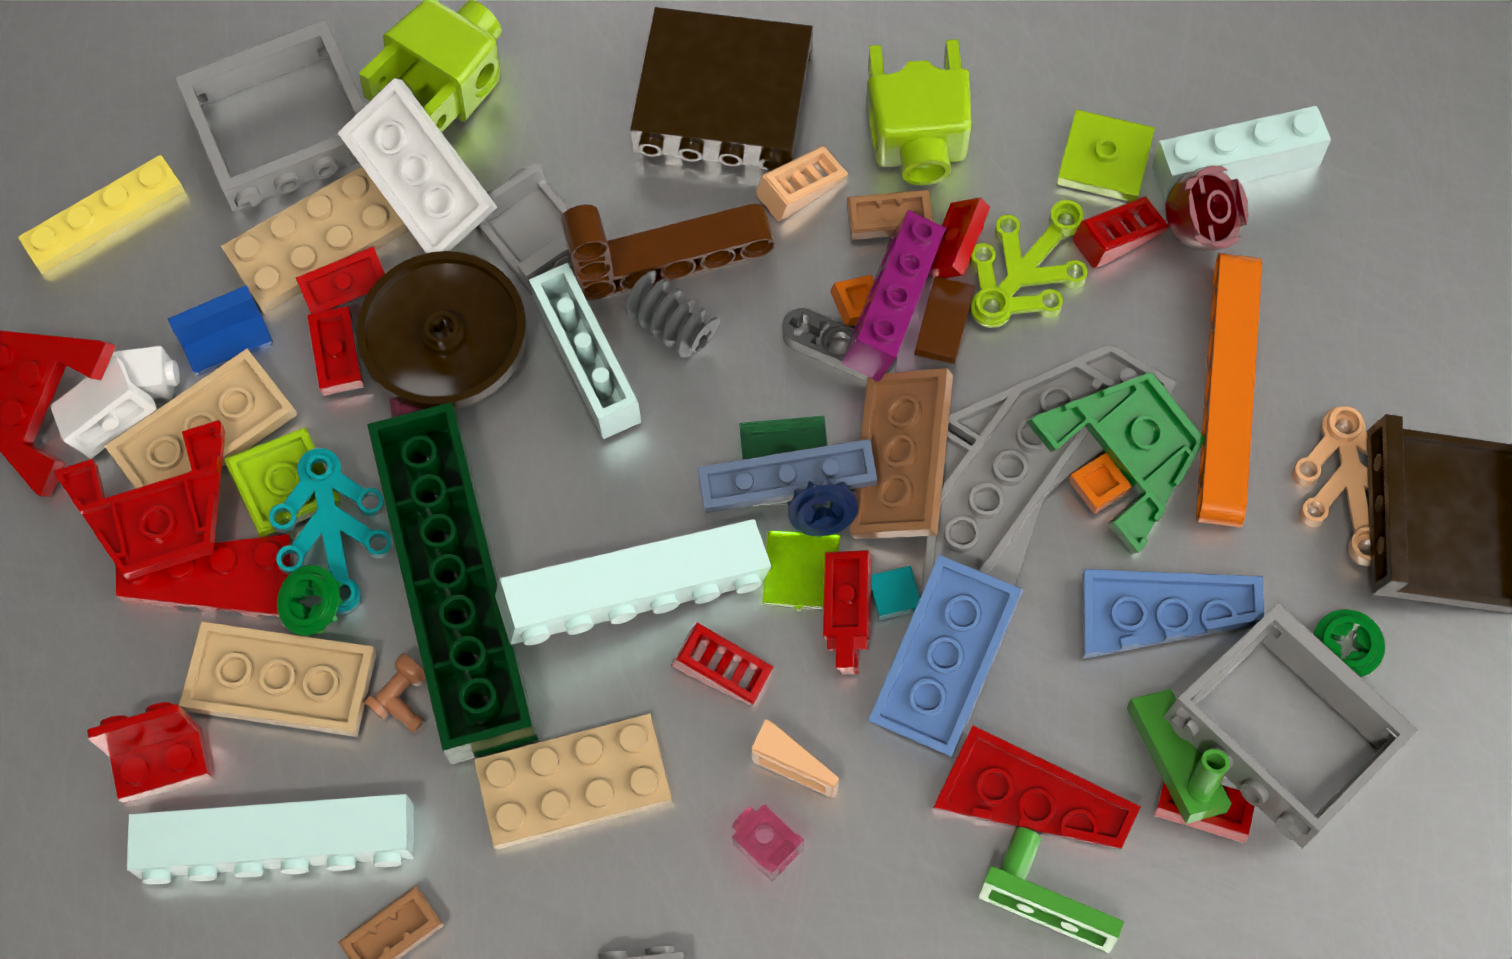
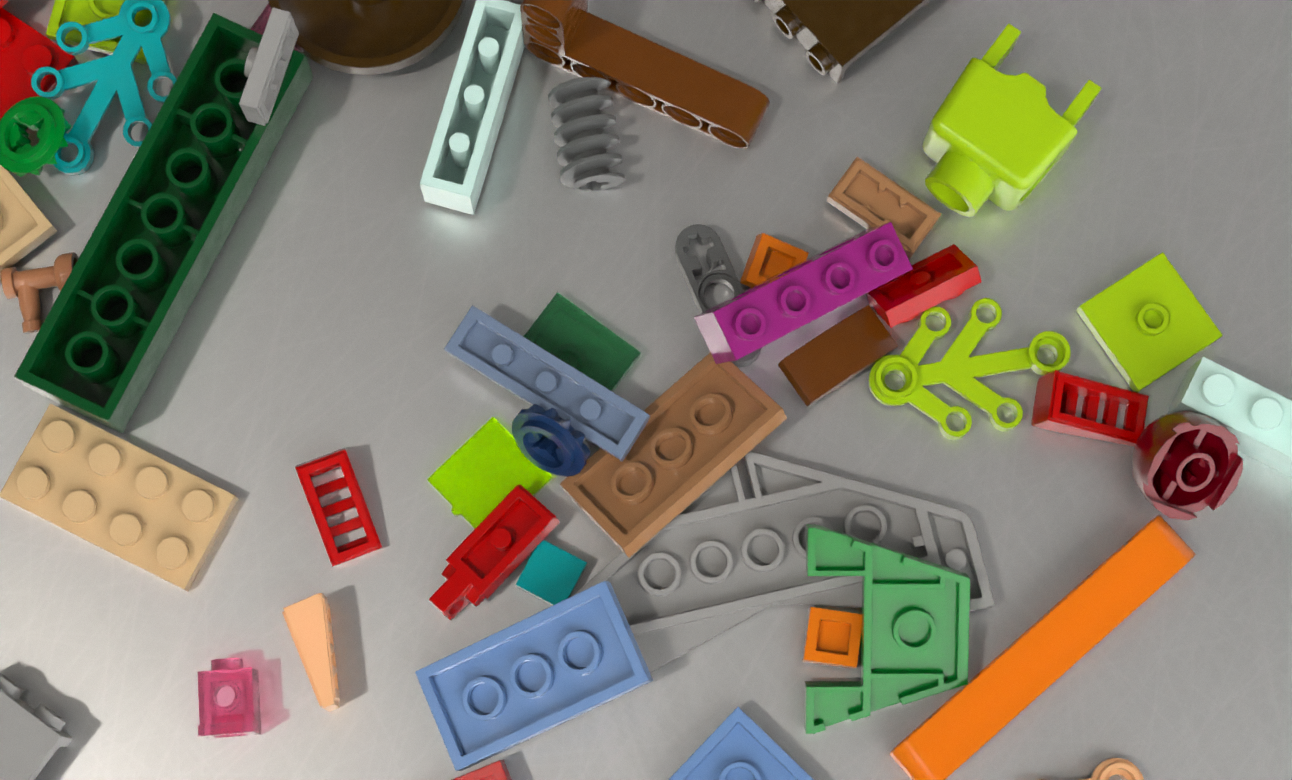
camera: 35 degrees right, 10 degrees up
light aqua brick [495,519,771,645] -> none
light nougat slope [756,145,848,221] -> none
none -> light grey plate [239,8,299,126]

